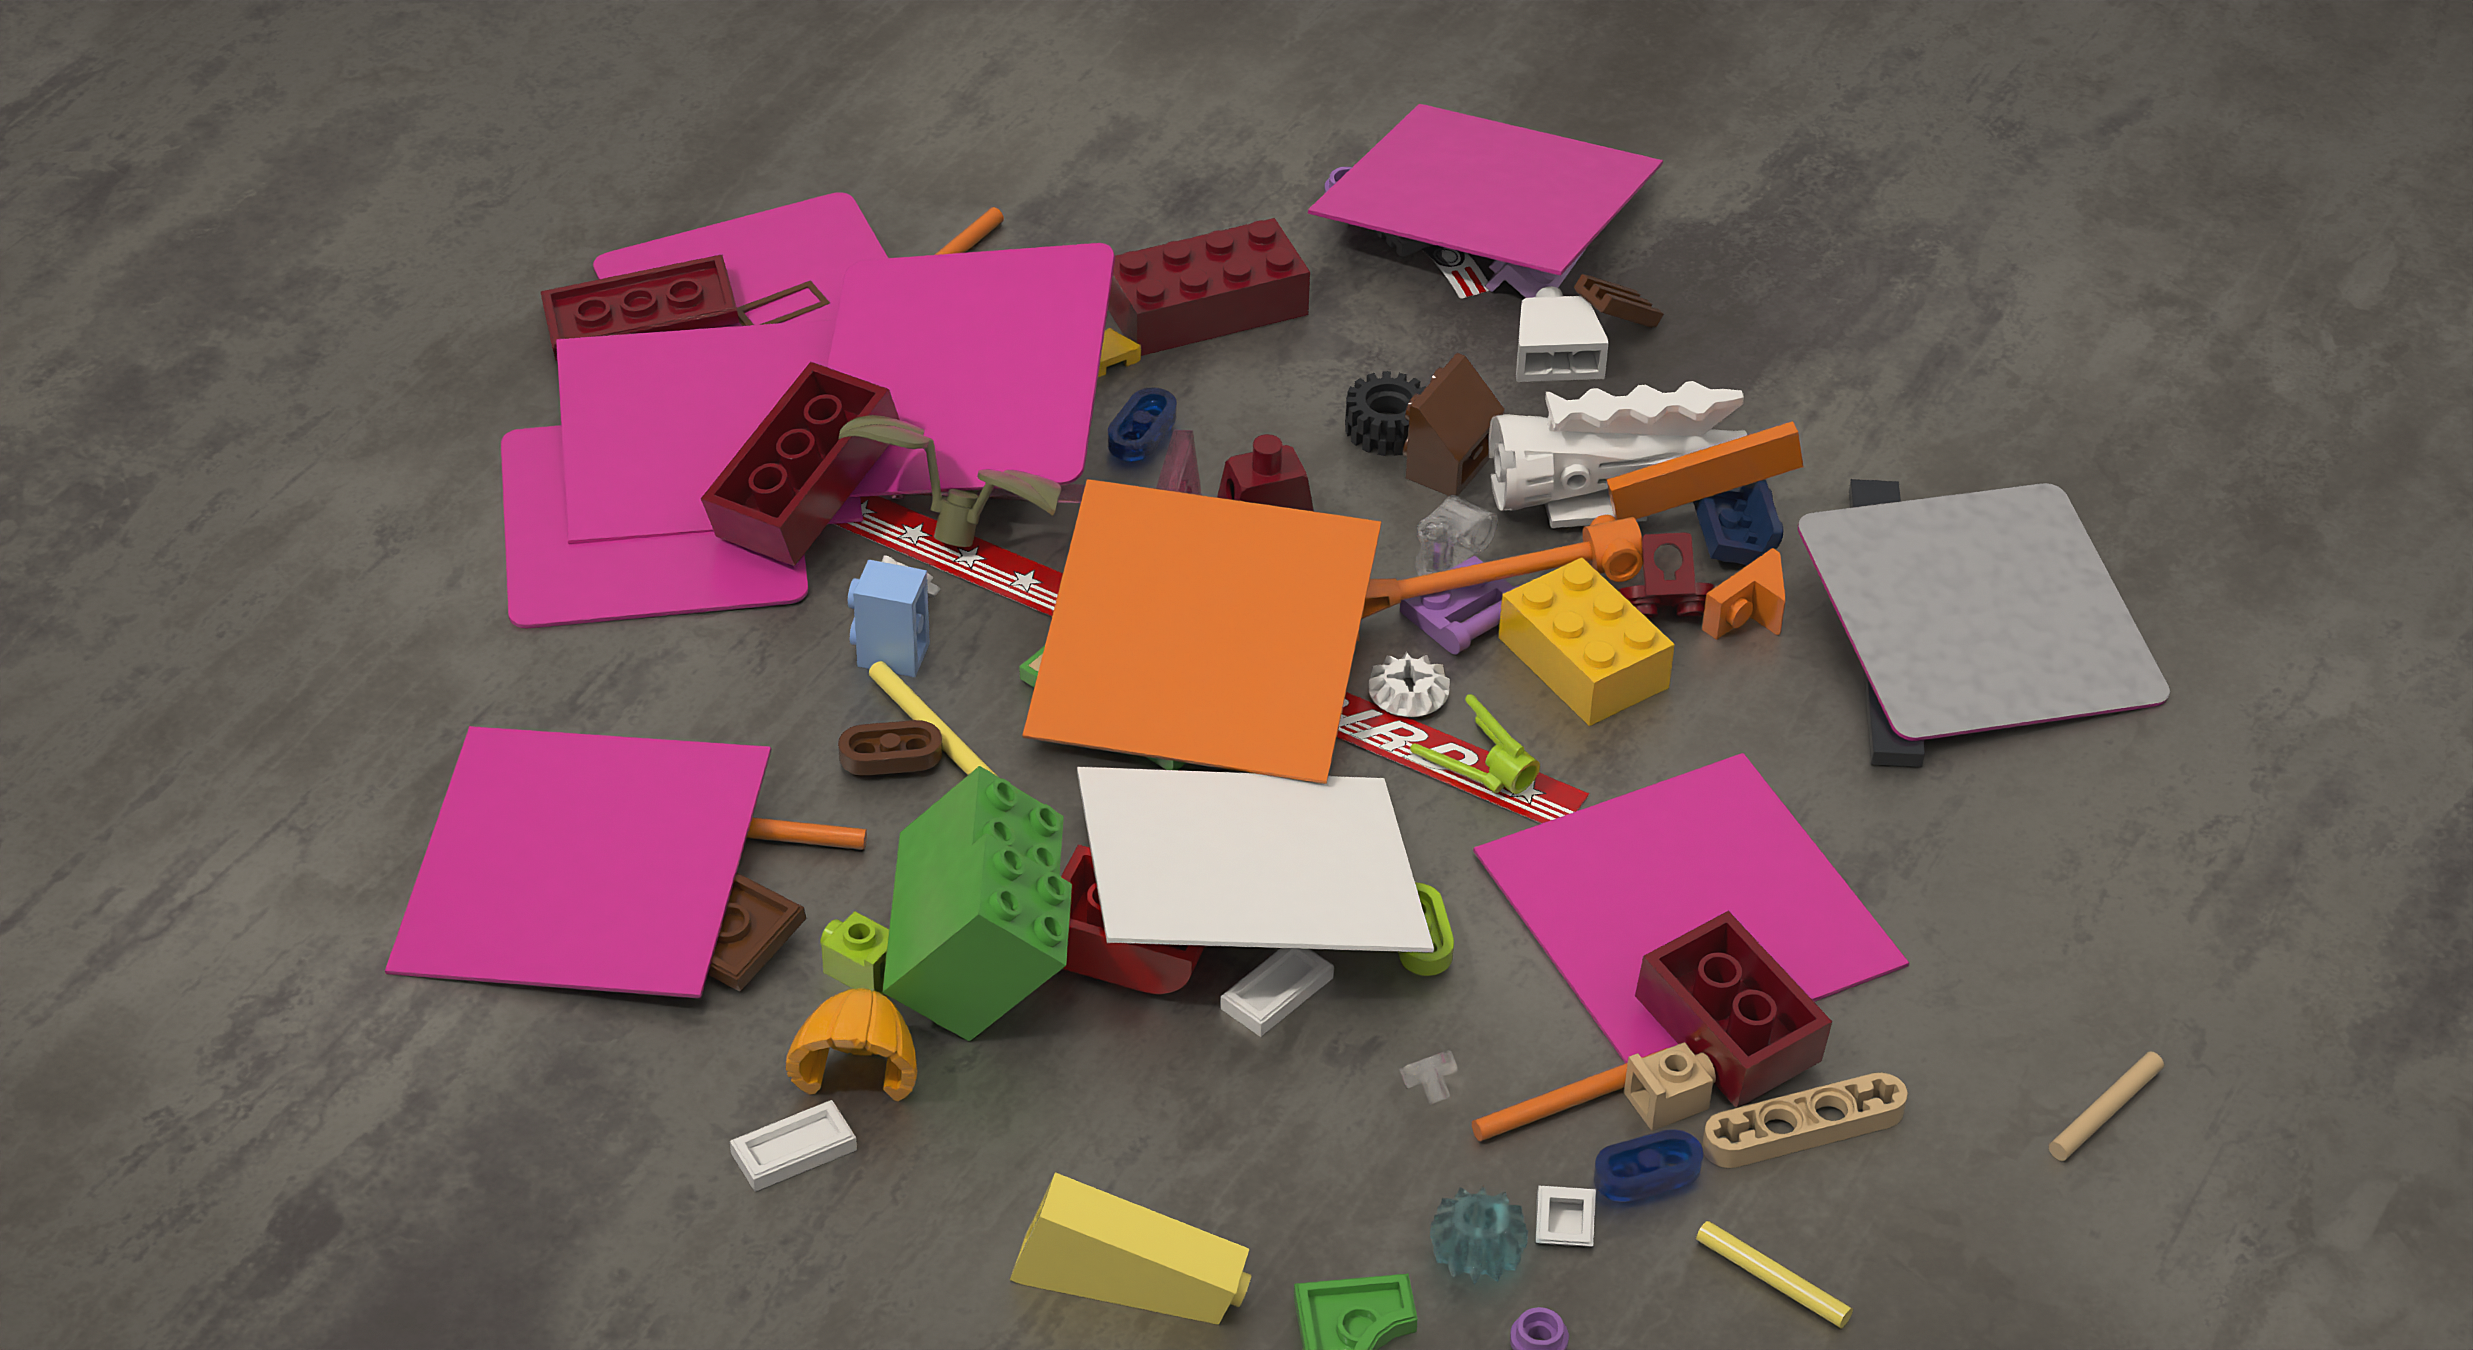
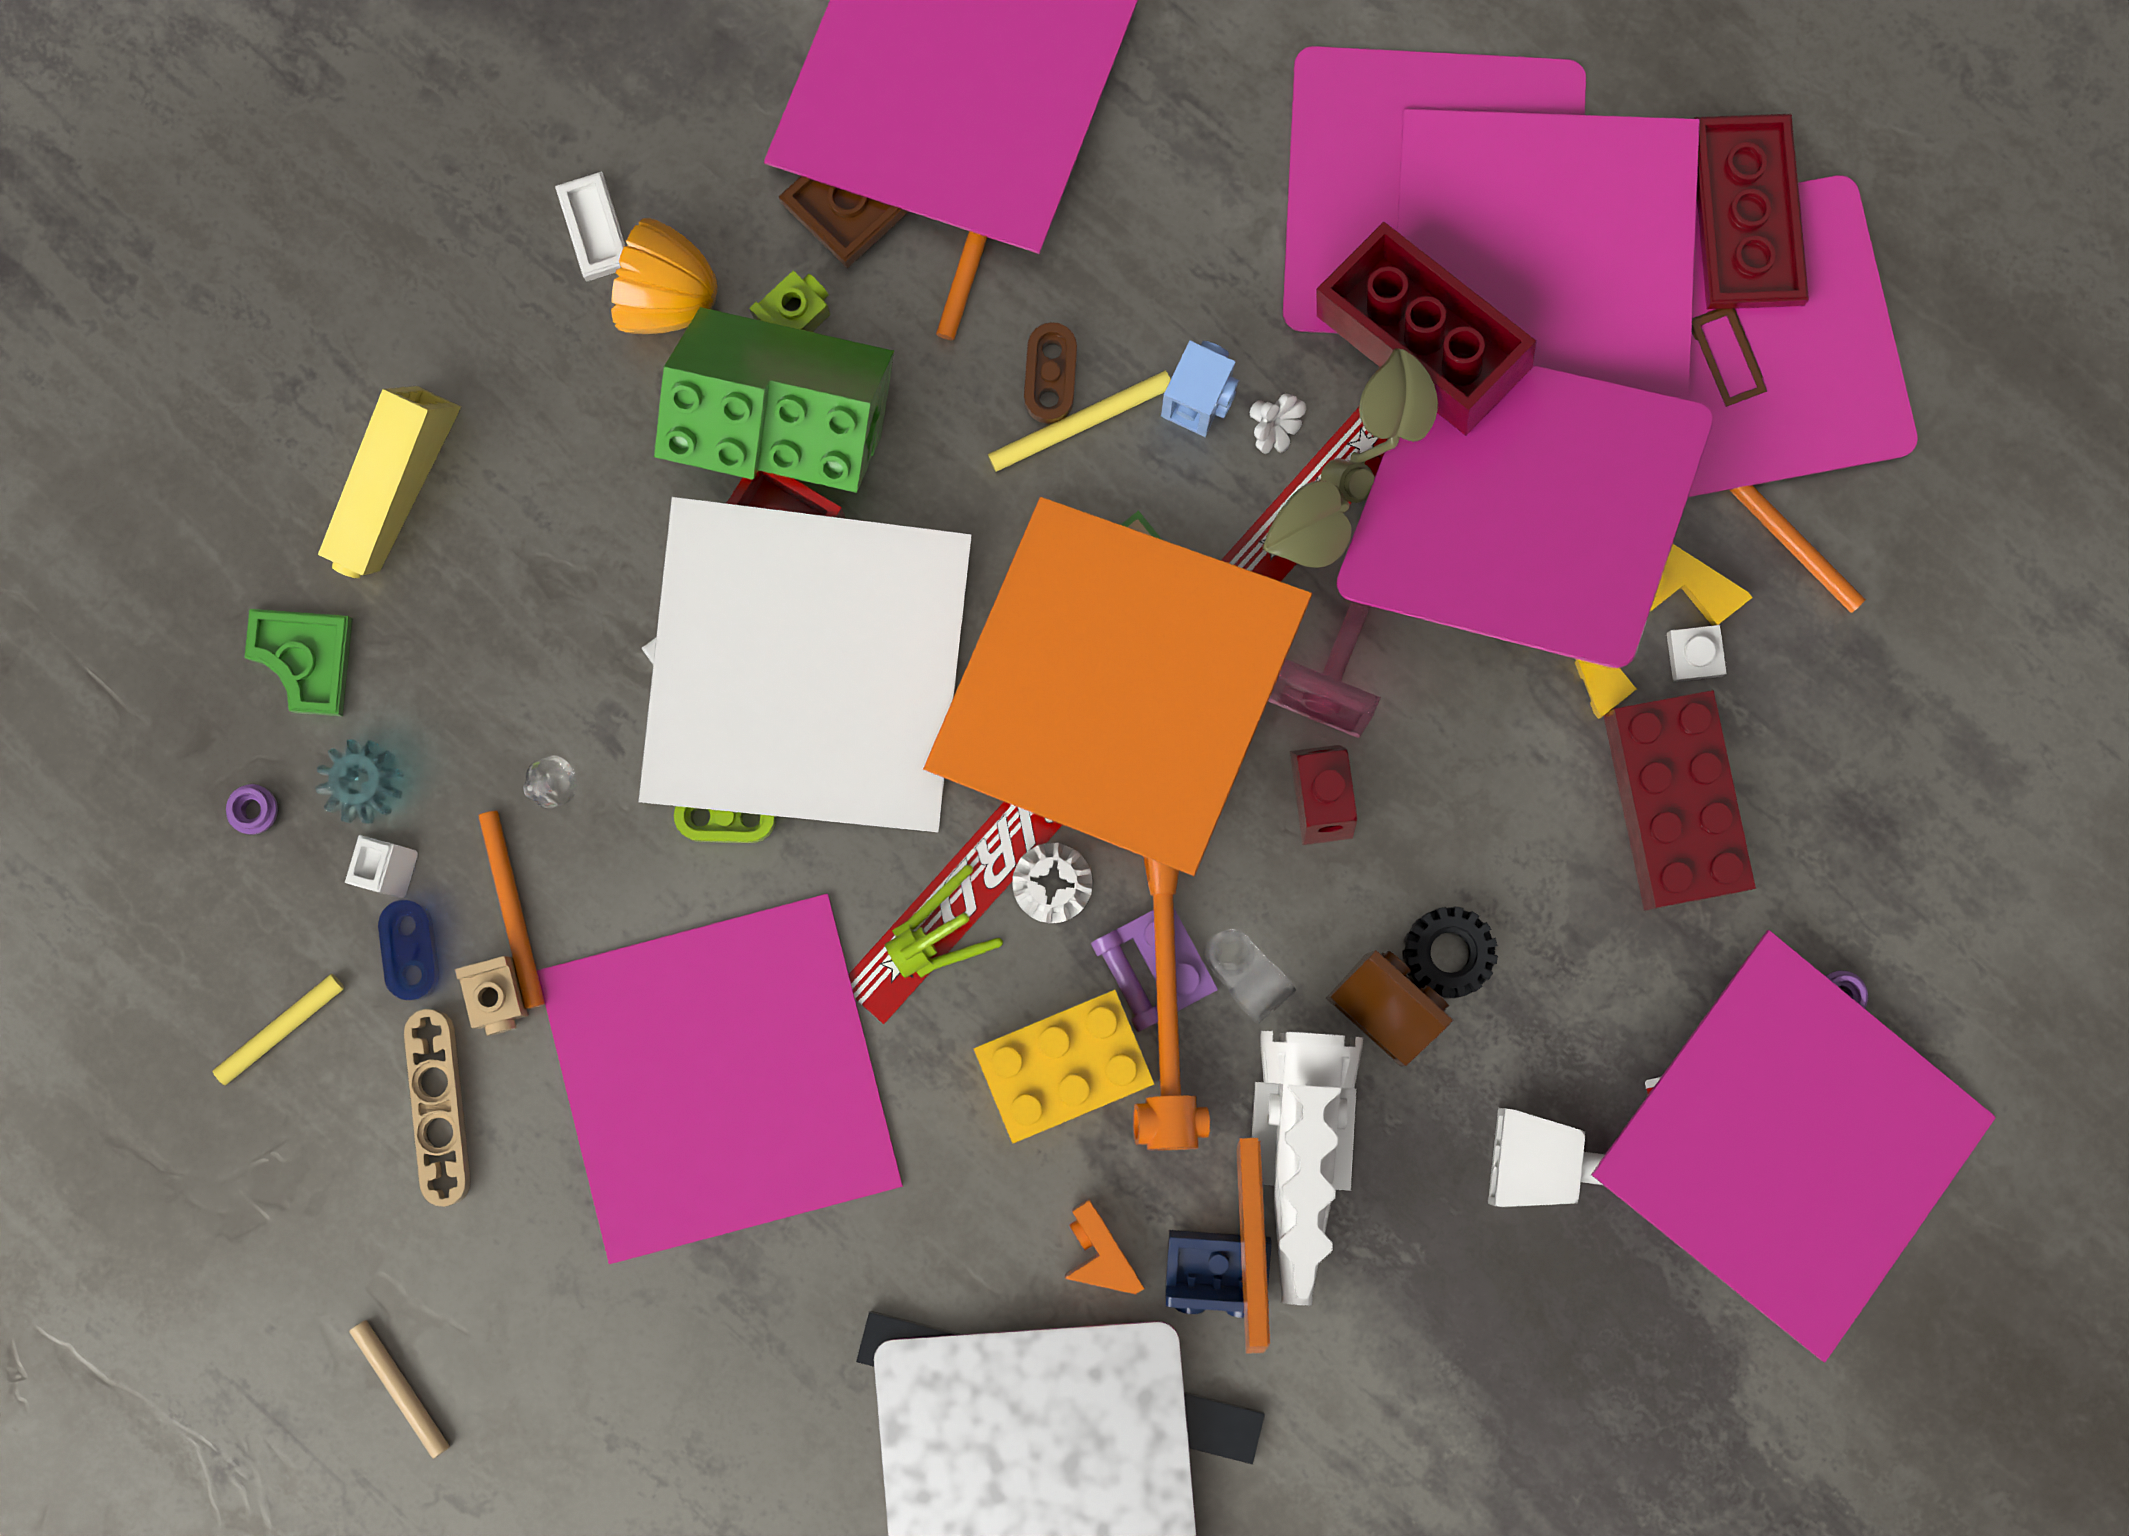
camera: 105 degrees right, 40 degrees up
clear blue plate [1108,387,1177,462] -> none
reddish brown tile [1574,274,1664,328] -> none
dark red bracket [1617,532,1715,619] -> none
dark red brick [1635,910,1832,1108] -> none

